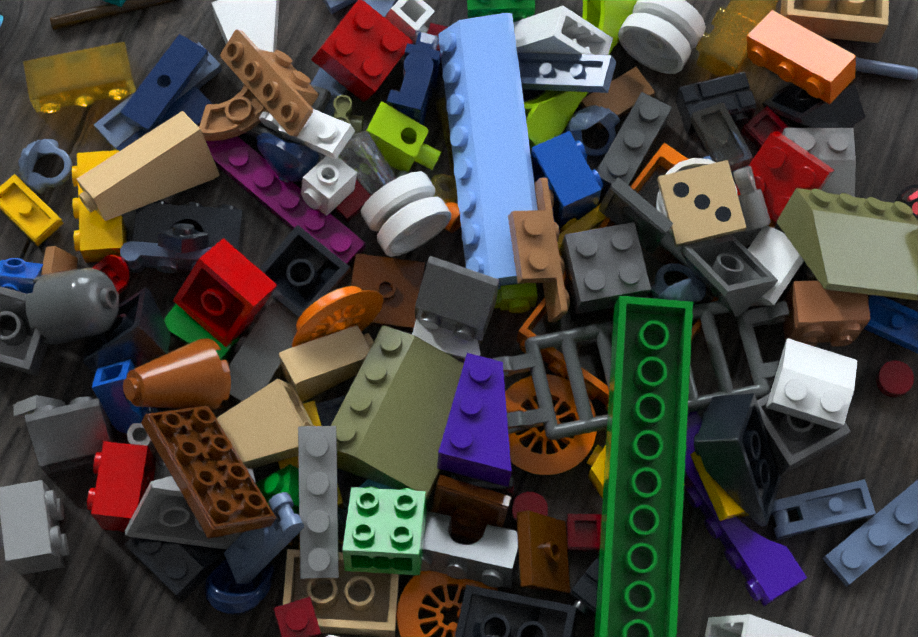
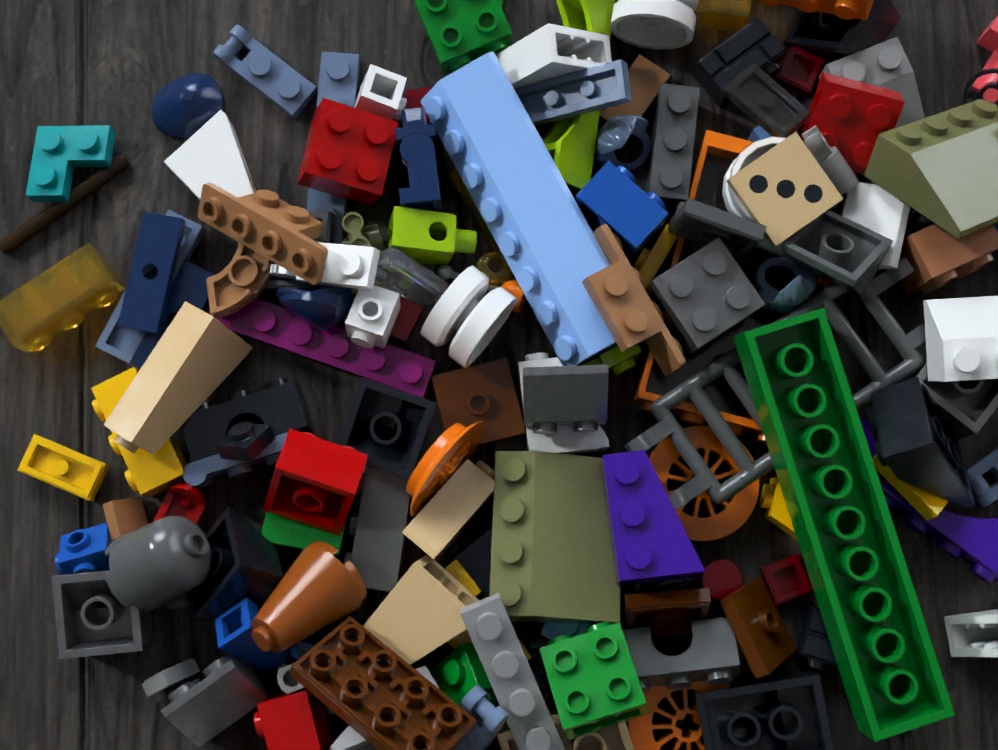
camera: 15 degrees left, 10 degrees up
sand blue piece [18,139,73,194] -> none

